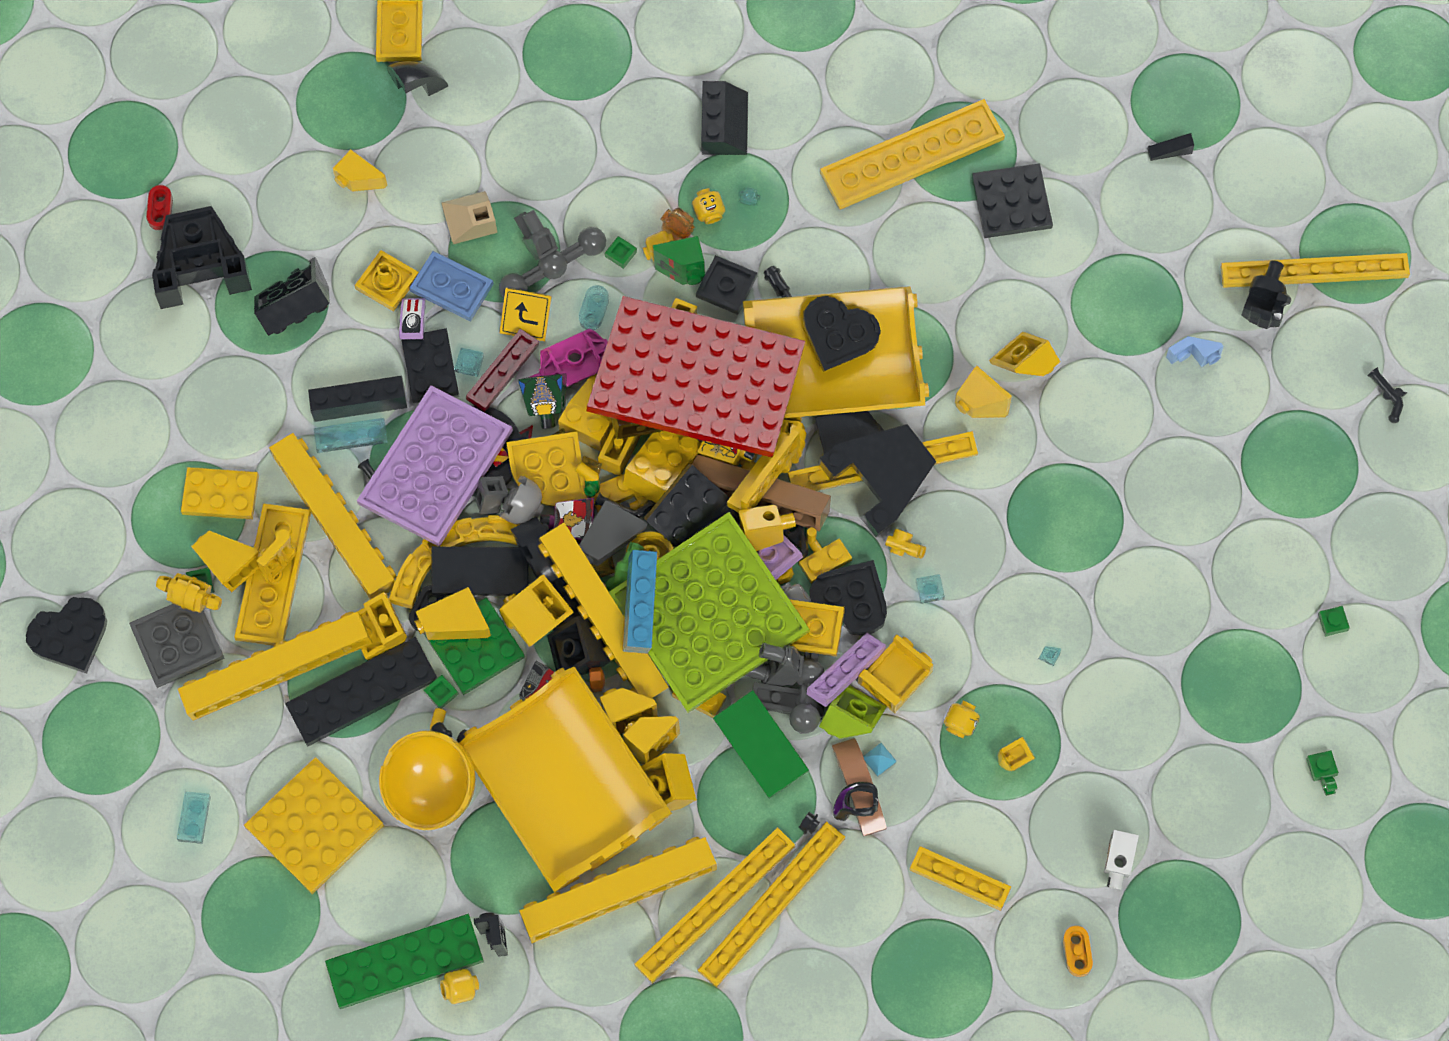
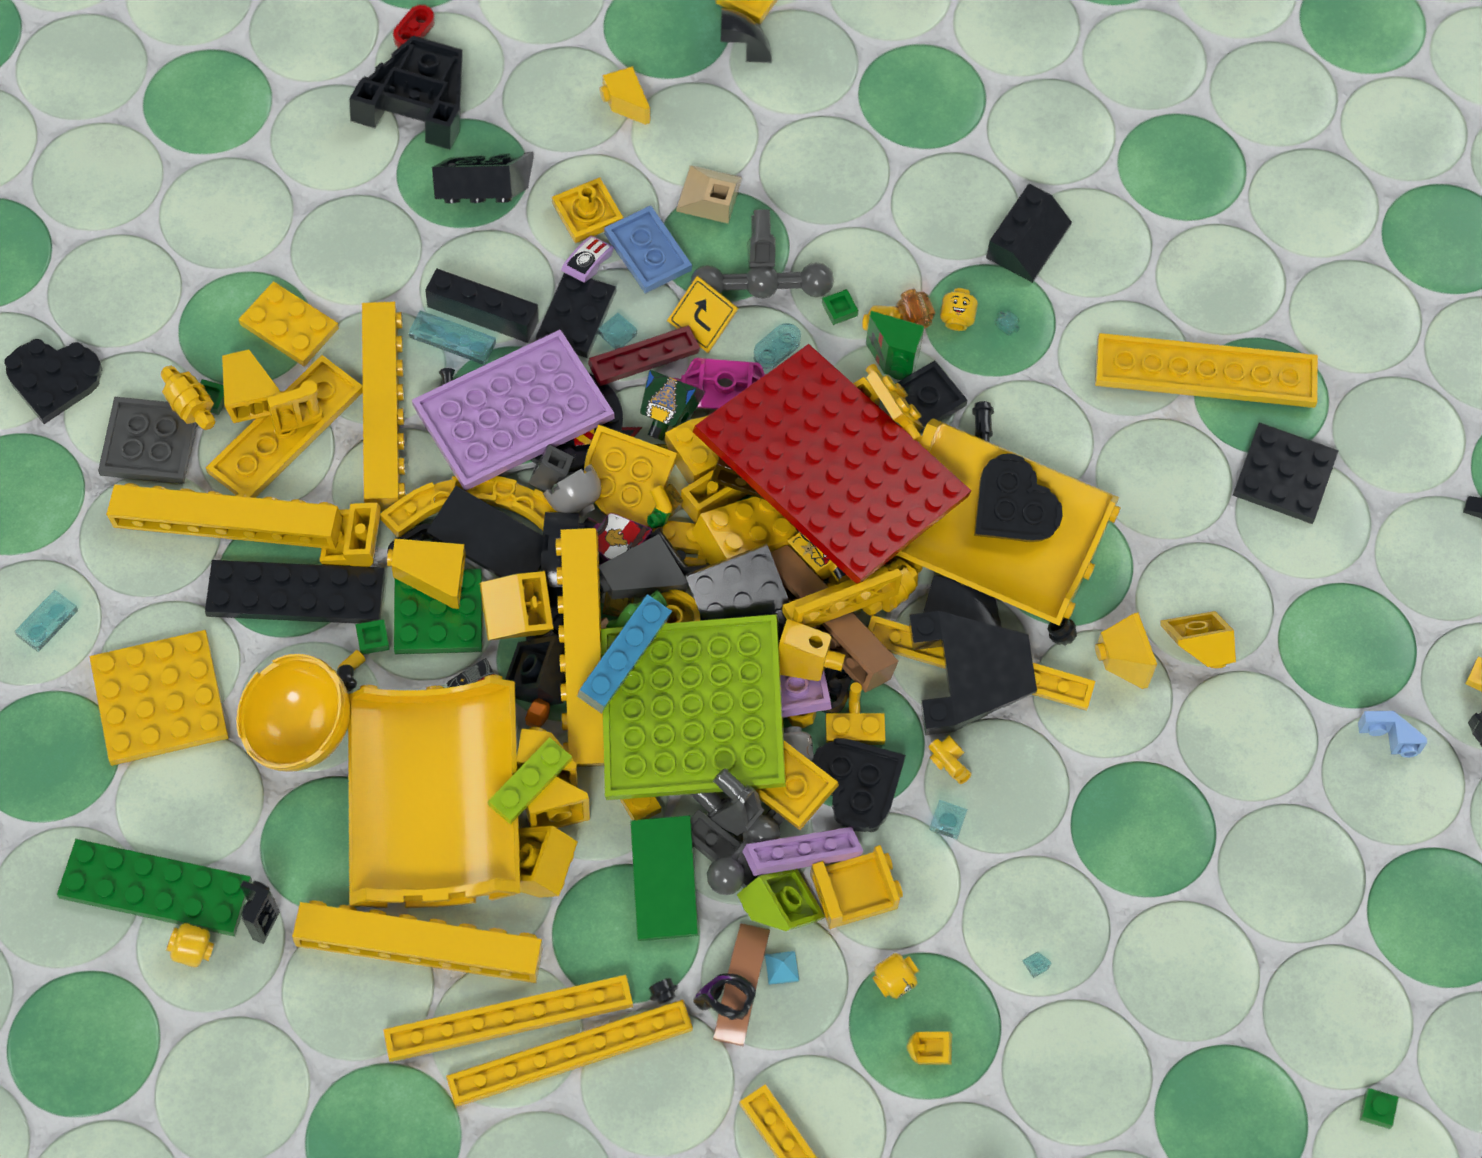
camera: 25 degrees right, 5 degrees down
none -> lime plate [488,737,572,825]
none -> yellow plate [866,364,923,442]
none -> black plate [1047,618,1077,646]

